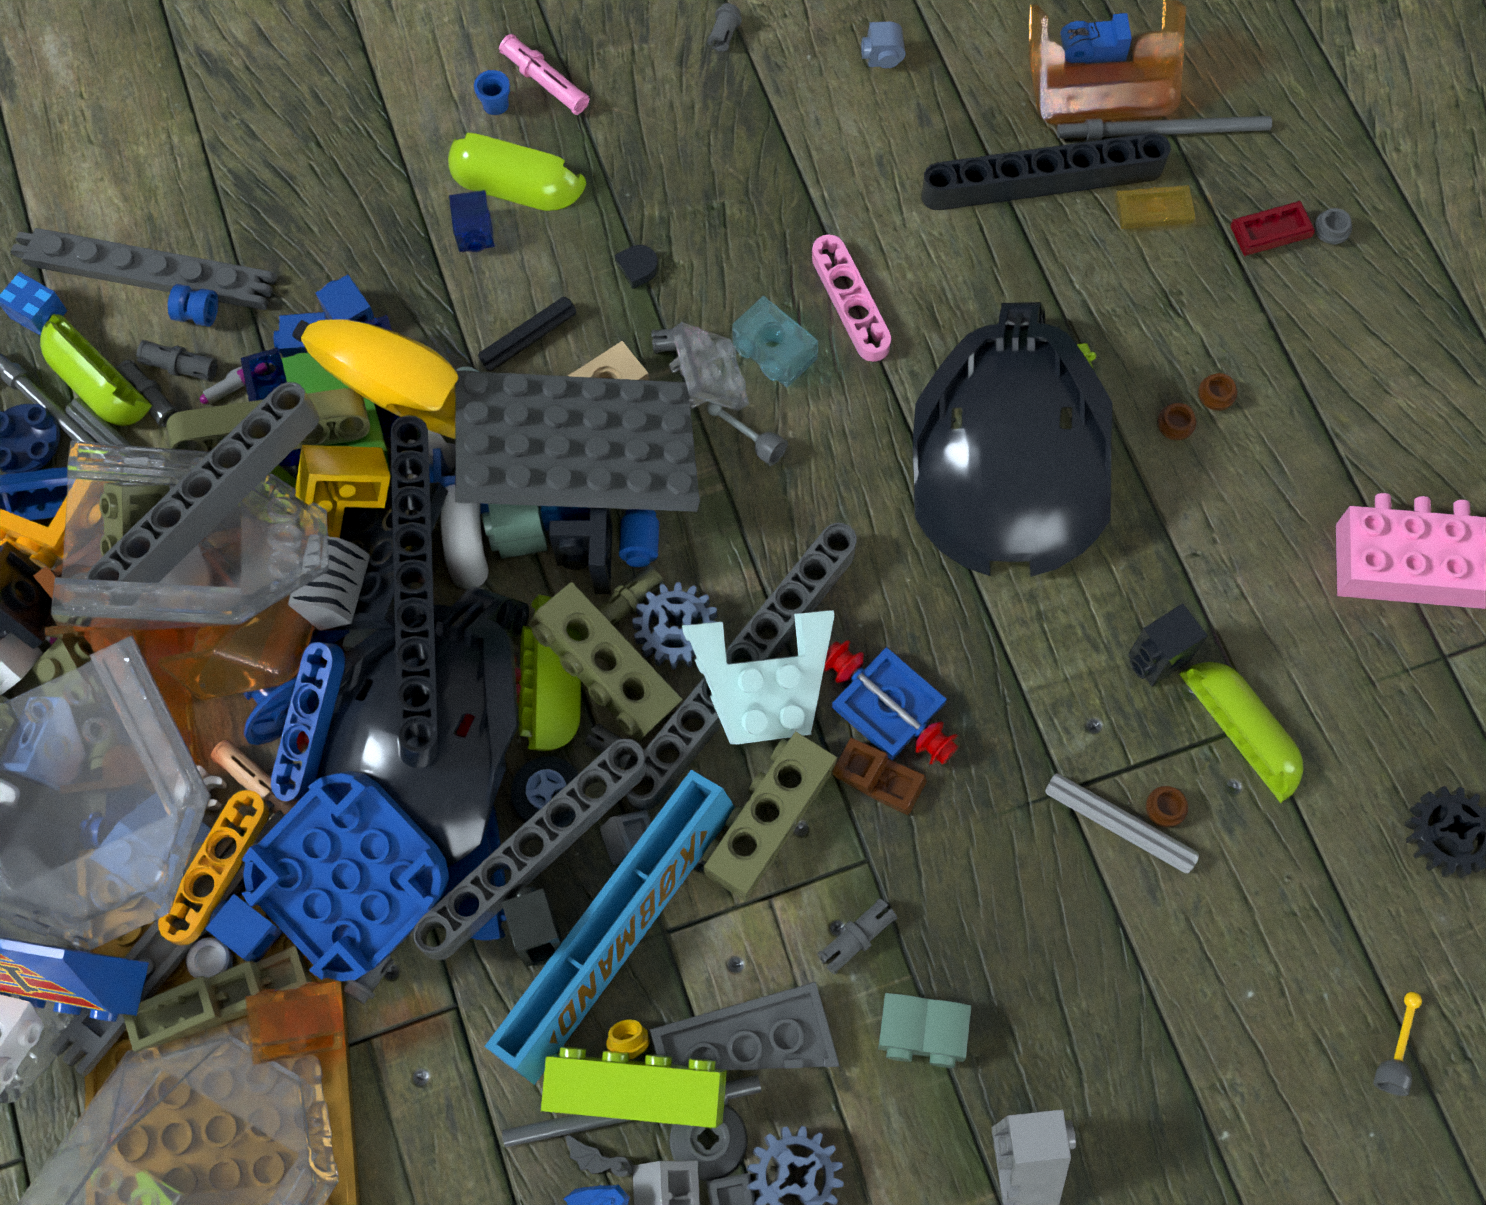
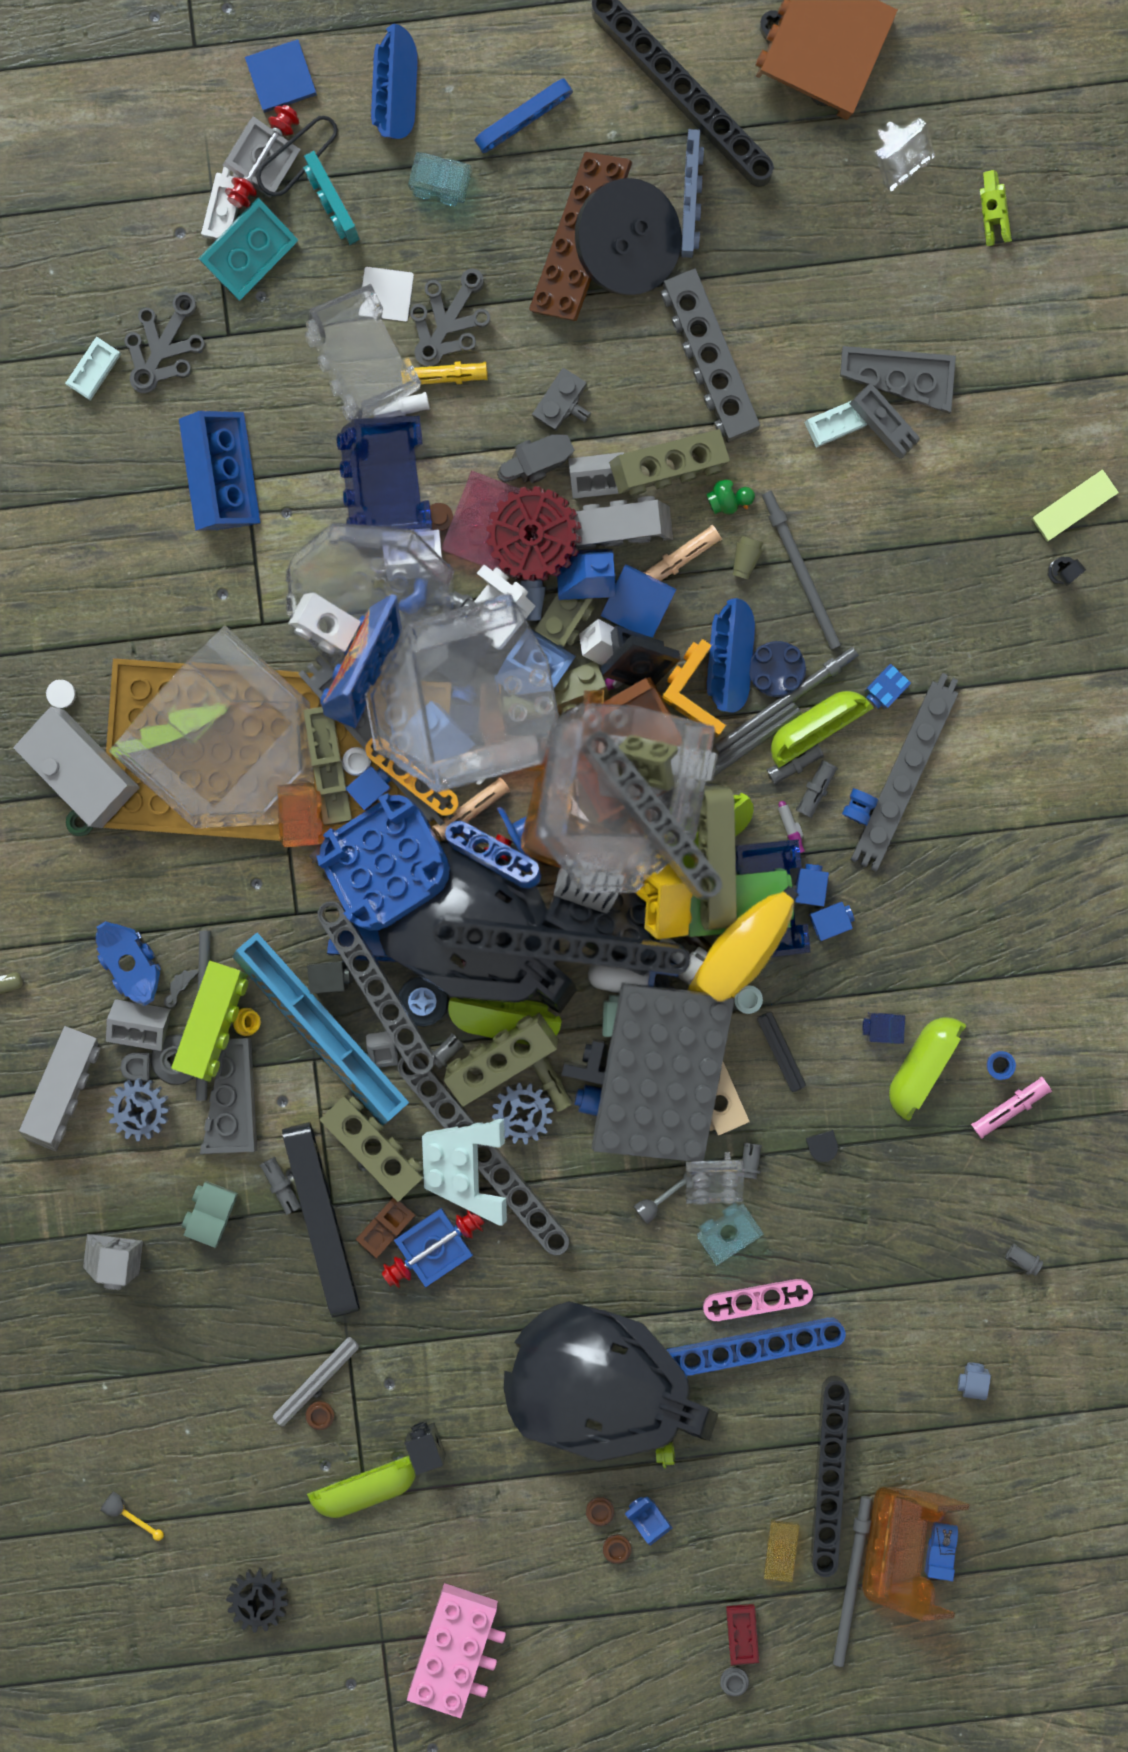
camera: 100 degrees right, 20 degrees up
none -> black beam [282,1122,360,1318]
none -> blue bracket [625,1497,673,1546]
none -> blue beam [666,1318,845,1376]

